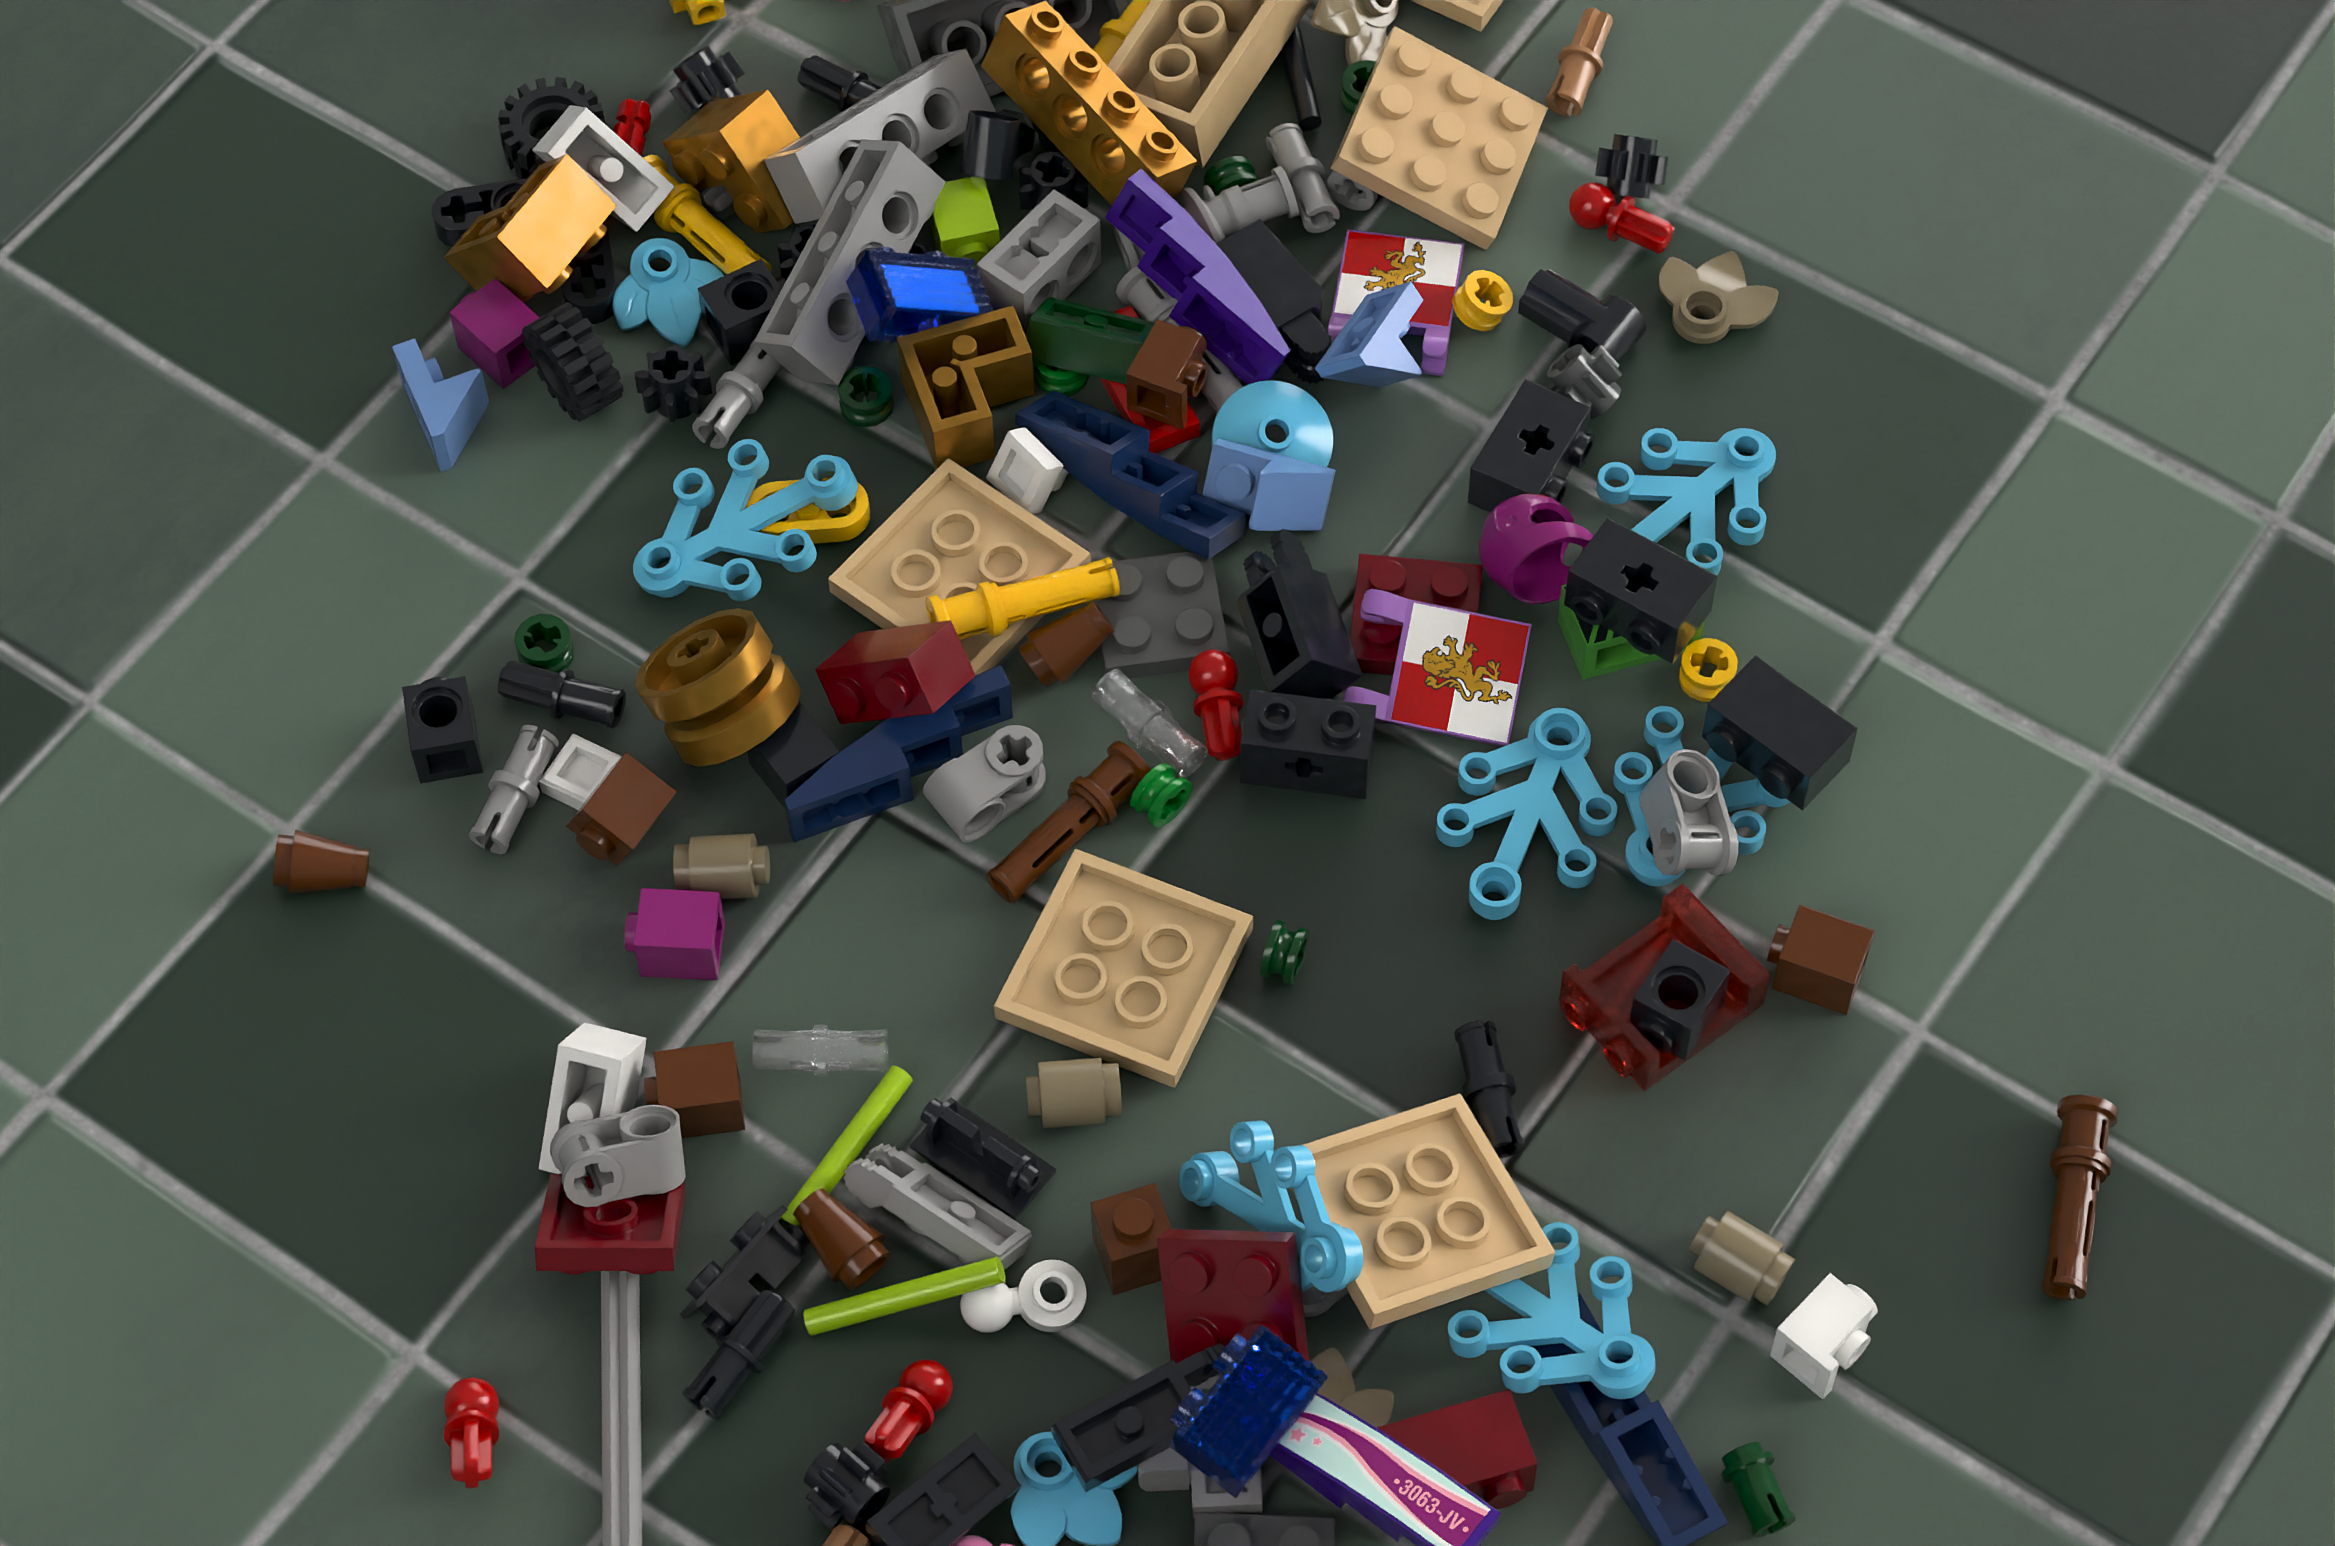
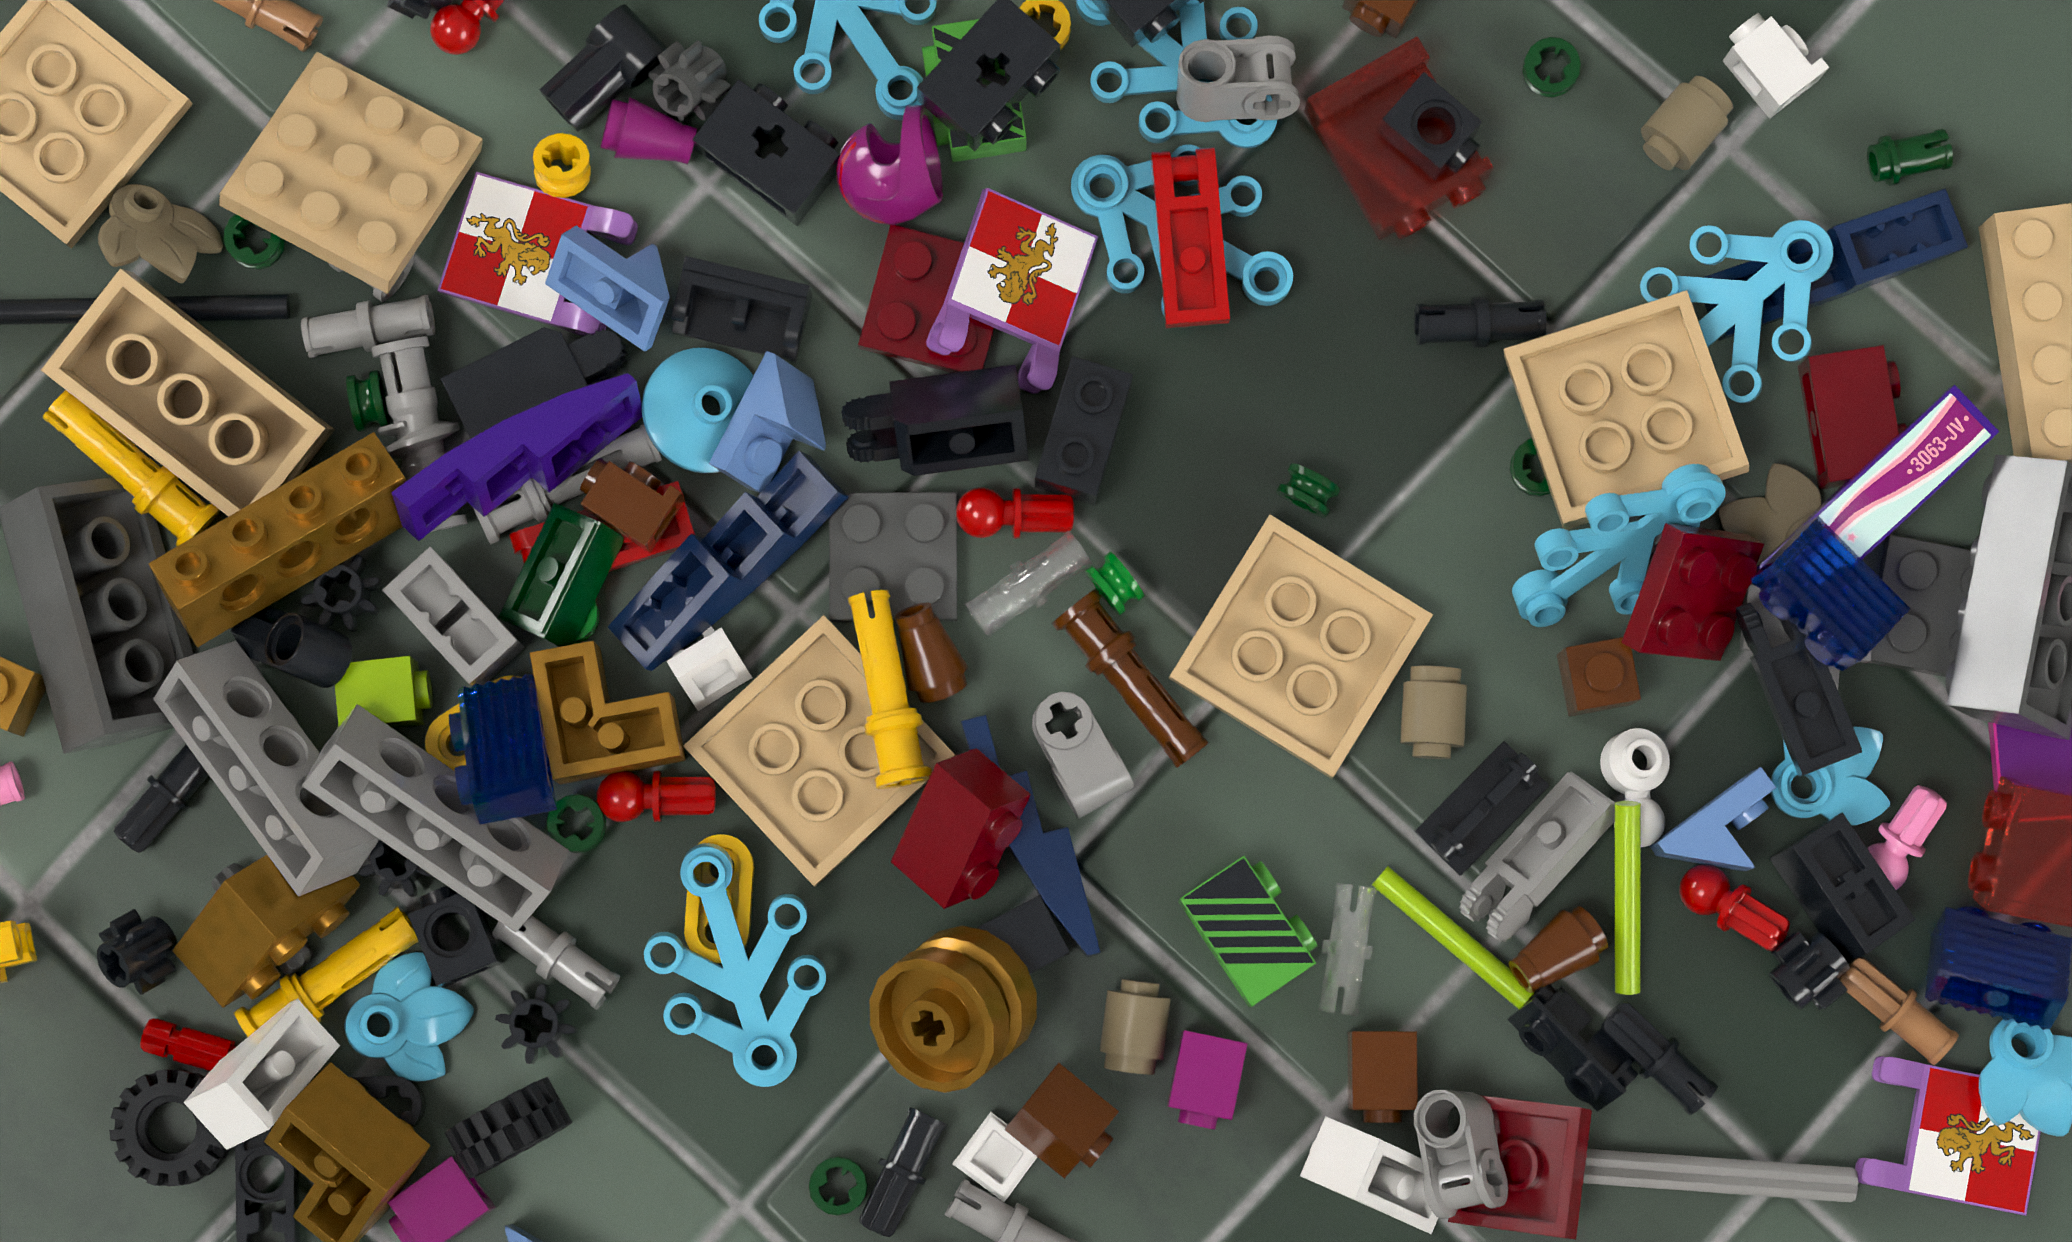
camera: 85 degrees left, 25 degrees up
none -> red axle [597,771,716,822]
none -> magenta cone [600,97,697,165]
none -> black hinge [671,256,812,363]
none -> red plate [1151,147,1230,328]
none -> brick [1178,856,1318,1008]
none -> dark green bush [1522,37,1581,98]
none -> medium blue slope [1649,767,1776,871]

